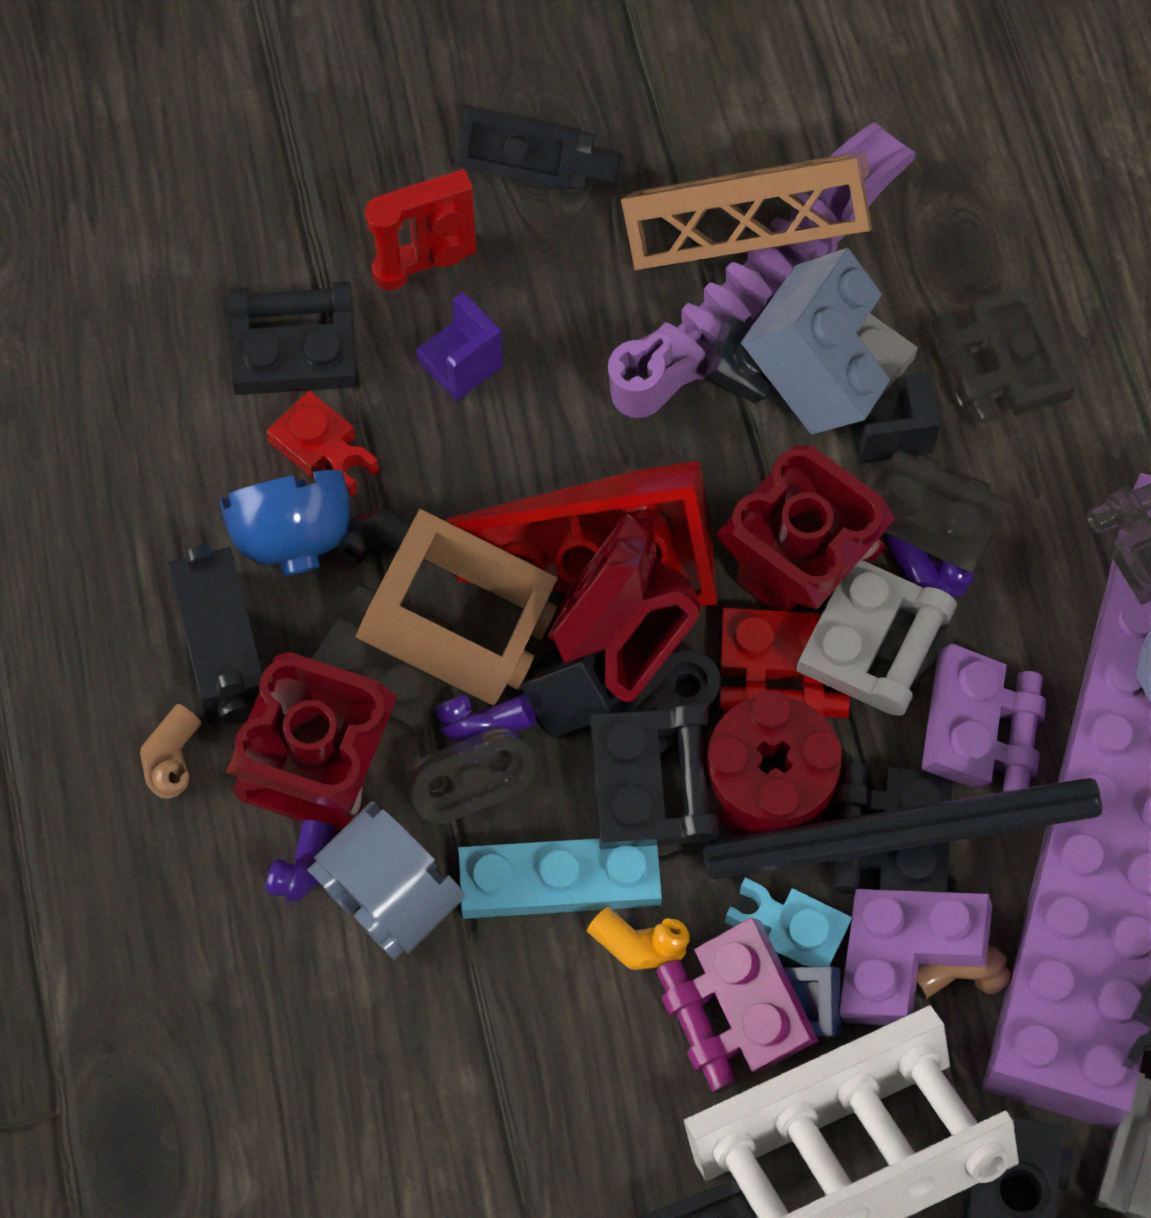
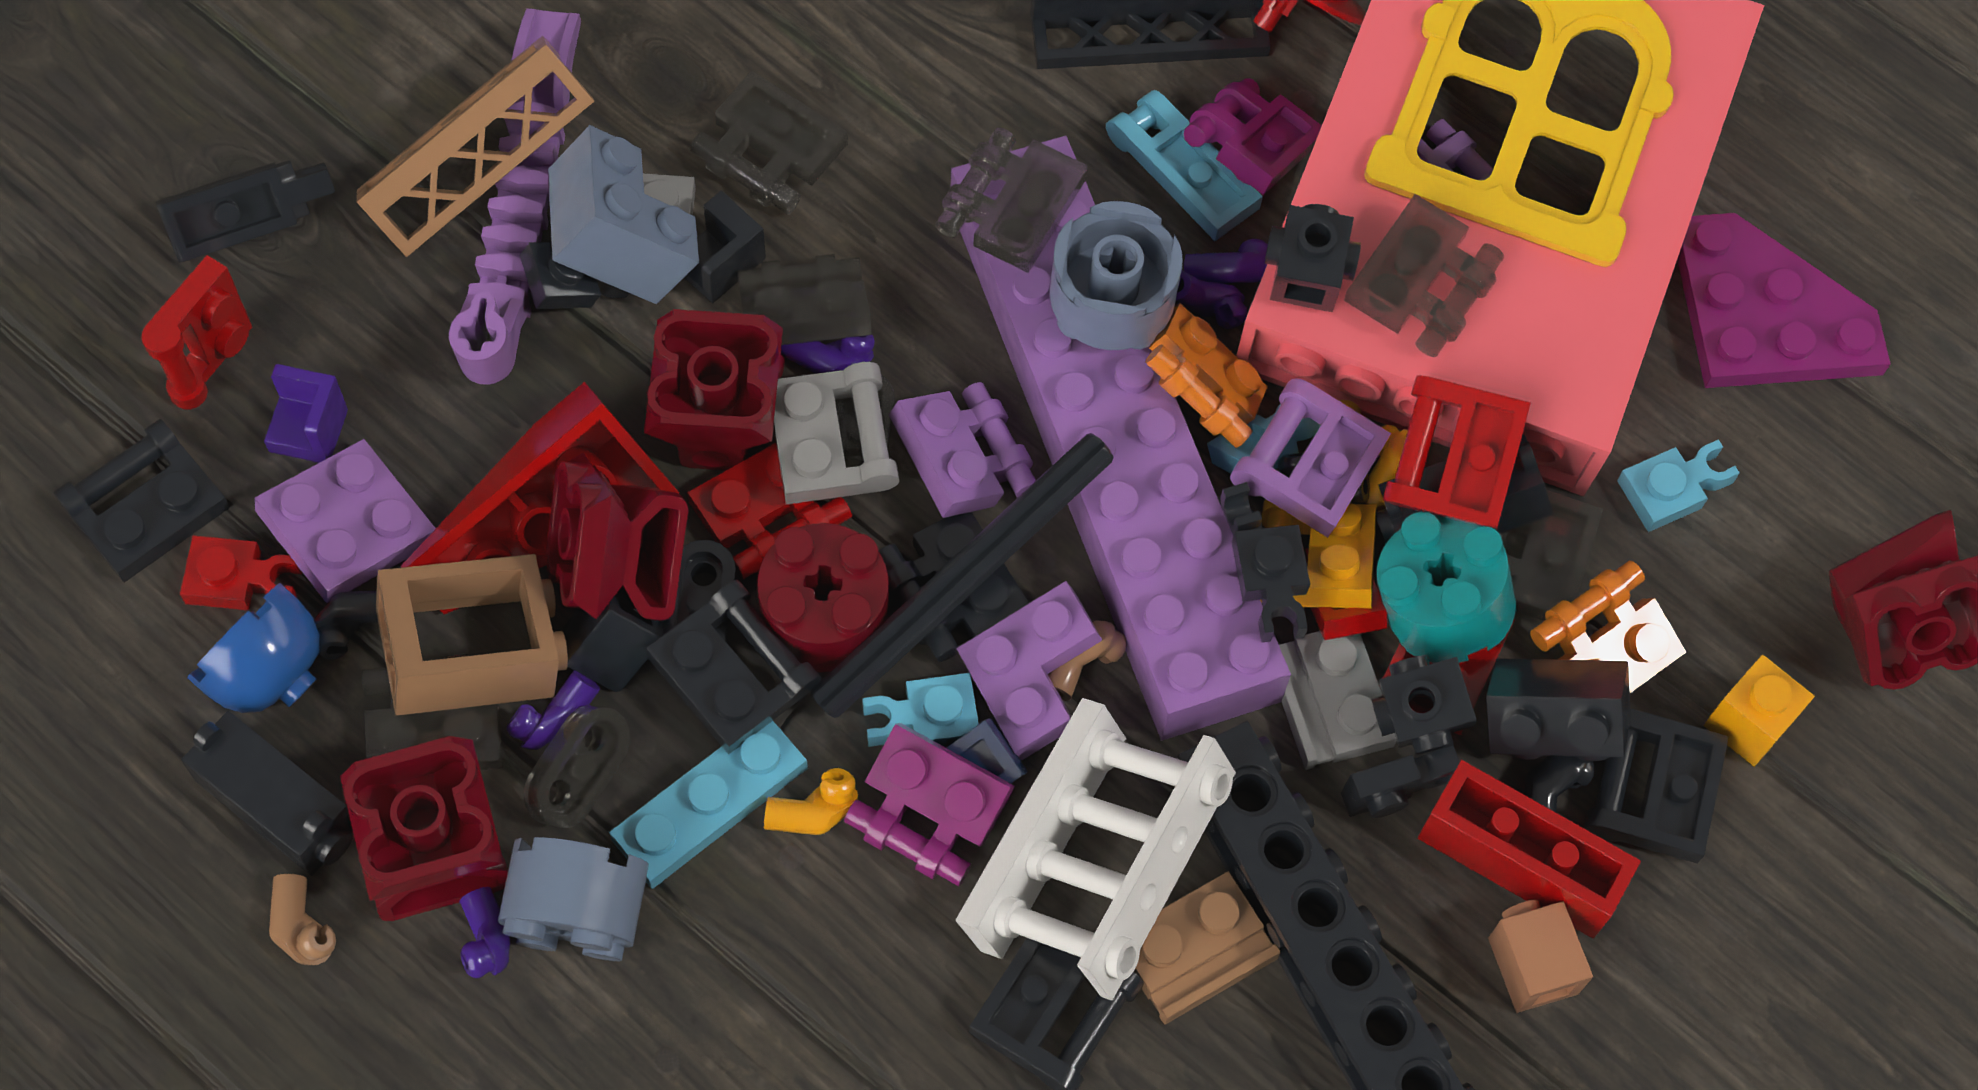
camera: 40 degrees left, 0 degrees up
none -> medium lavender plate [255,439,436,603]

